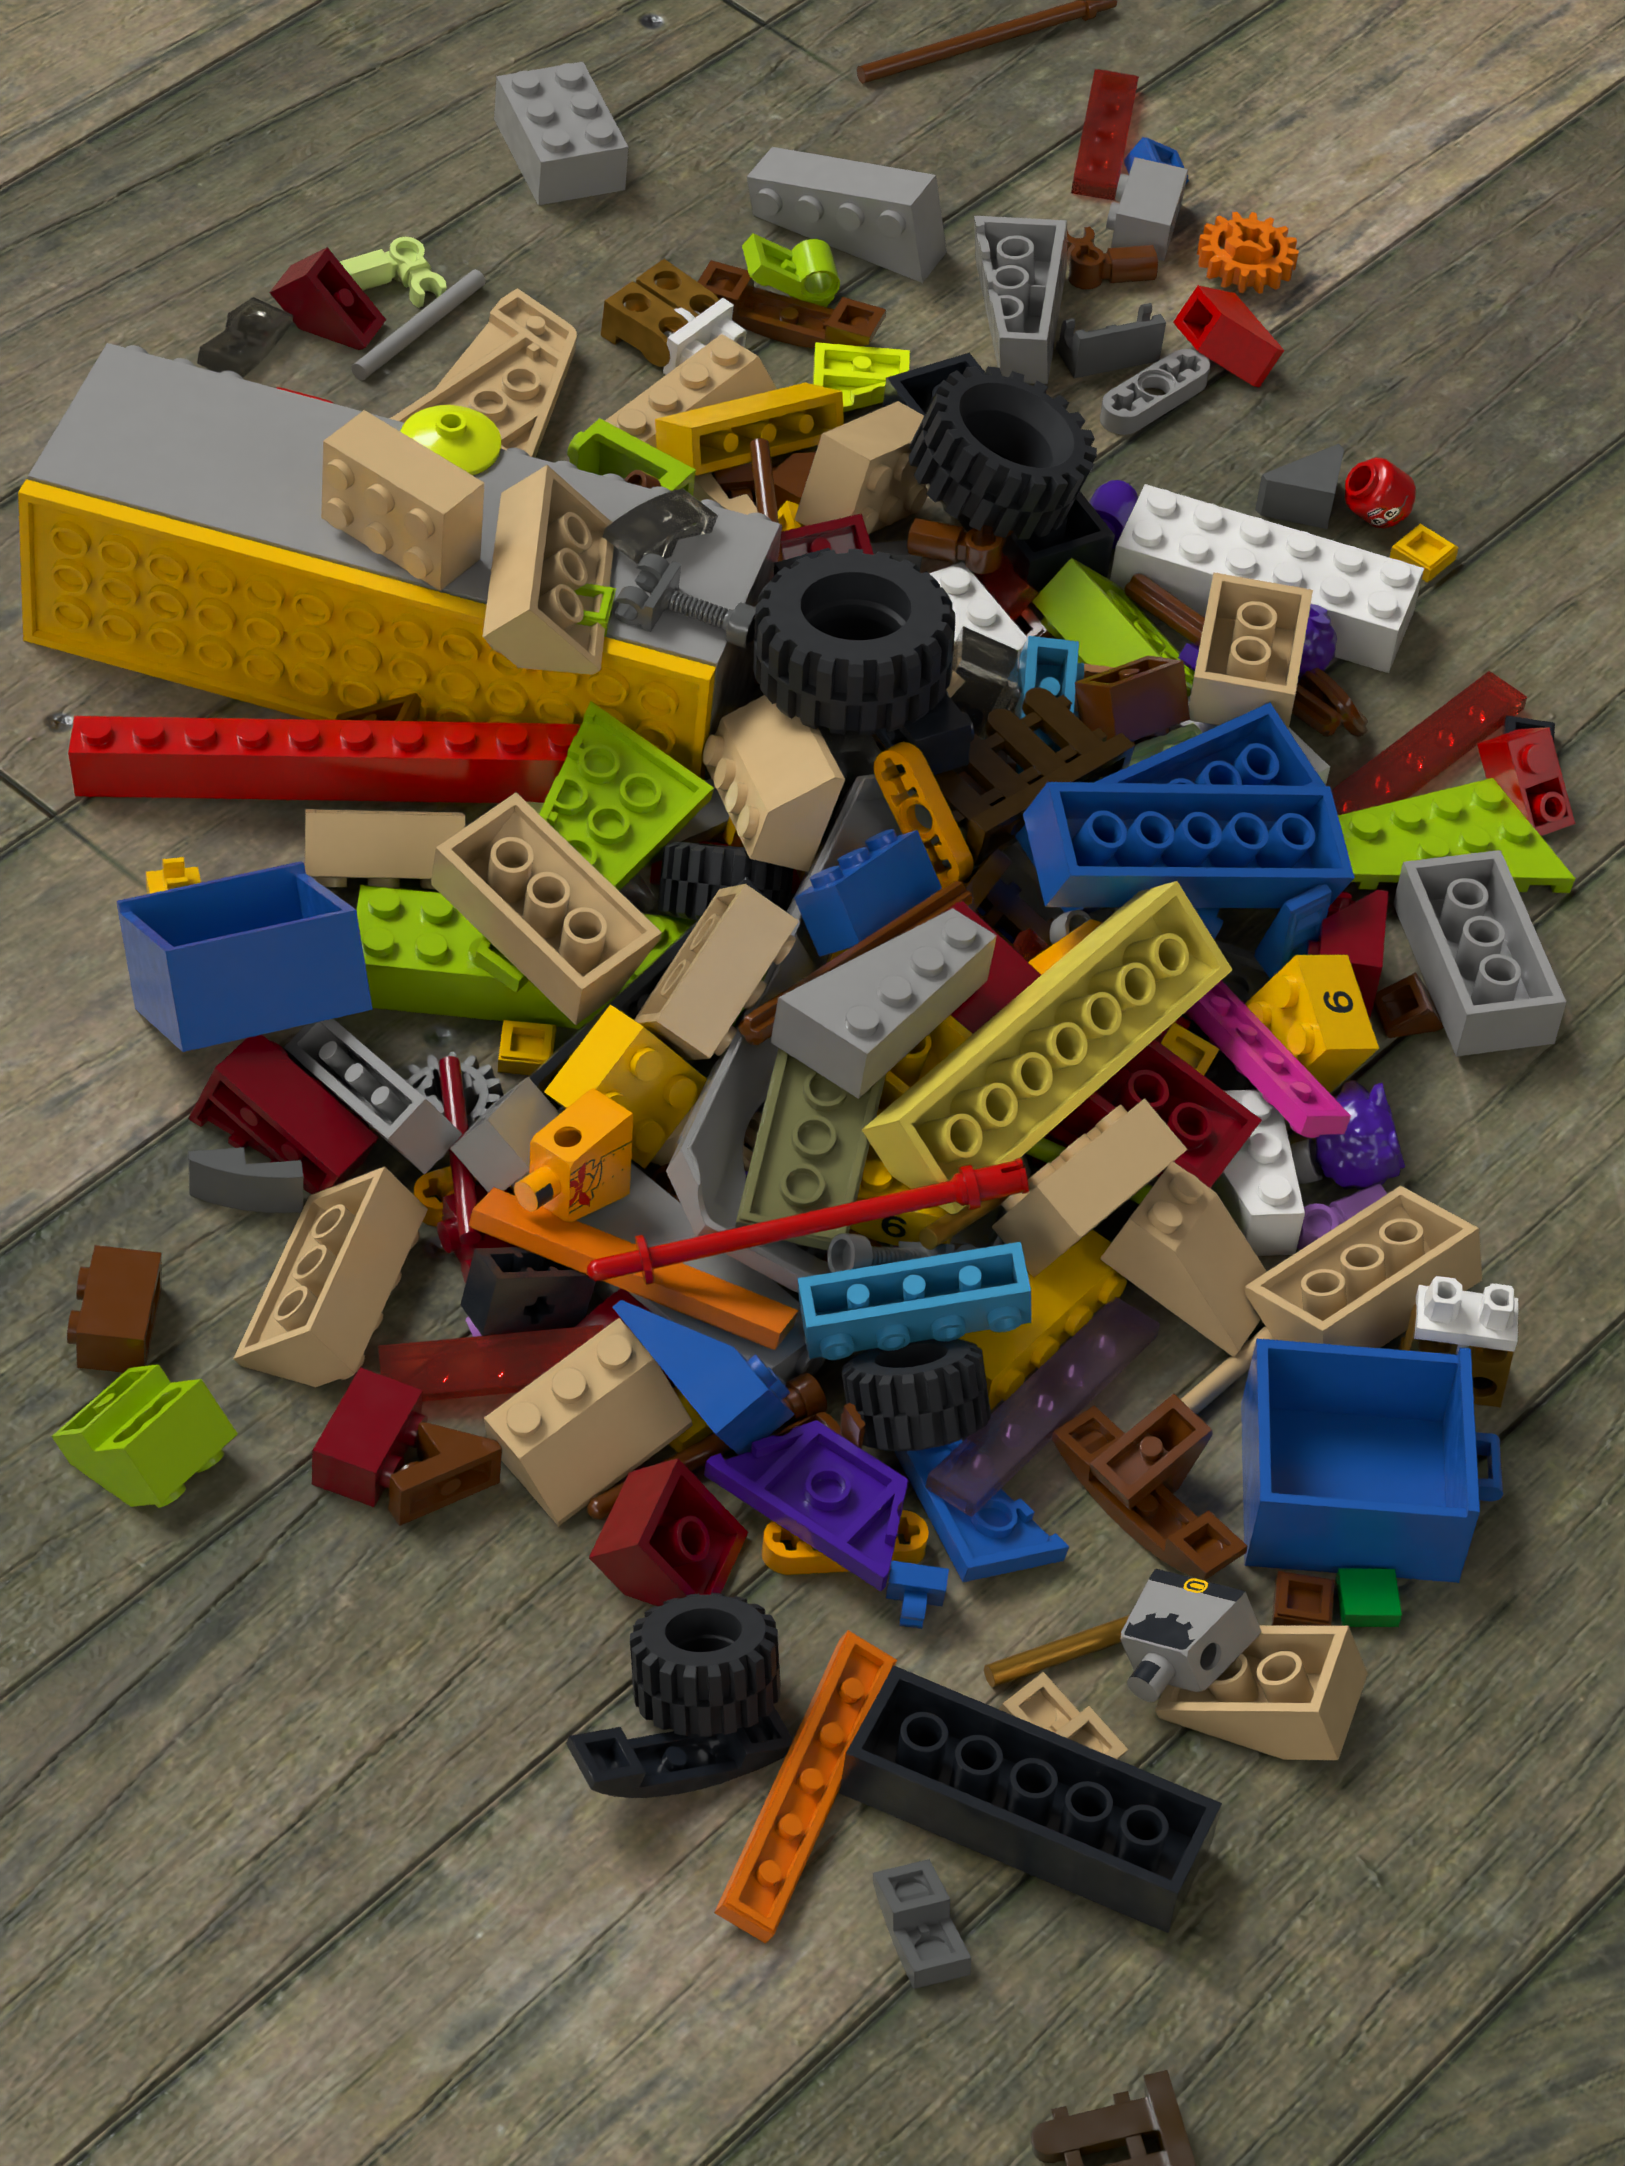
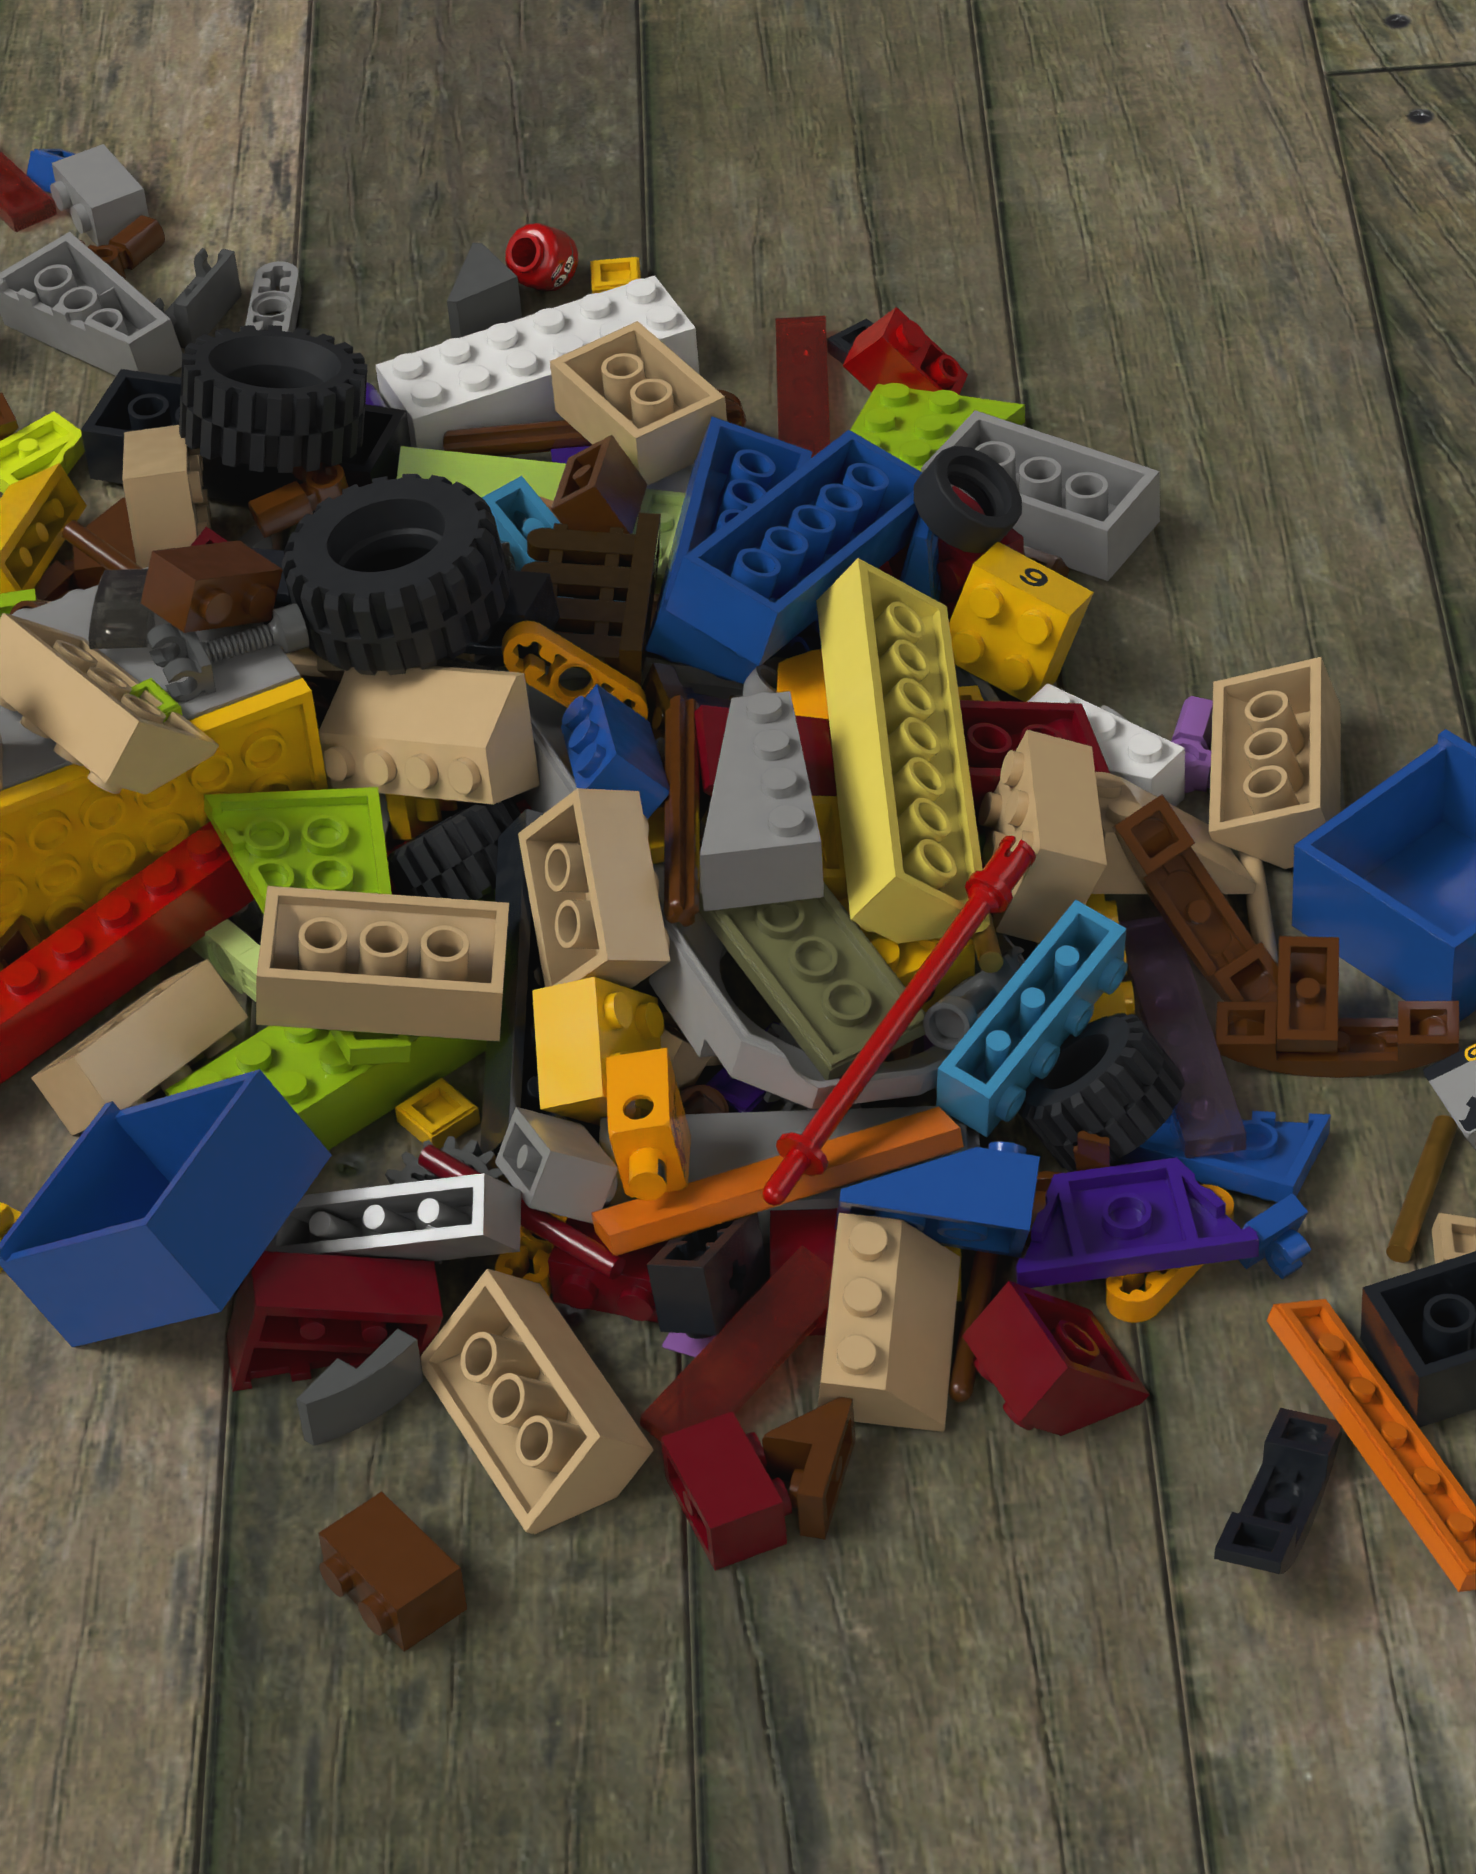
camera: 35 degrees left, 5 degrees down
lime piece [51,1364,238,1508] -> none
black tyre [630,1593,781,1737] -> none
red slope [1173,285,1285,387] -> none
dark pink plate [1184,980,1351,1138] -> none
orange gear [1197,212,1299,294] -> none
dark purple animal [1315,1080,1405,1190] -> none
white hips [1397,1276,1518,1408] -> none
none -> reddish brown brick [140,541,282,633]
none -> black tyre [914,446,1022,553]
none -> reddish brown slope [1112,794,1278,1002]

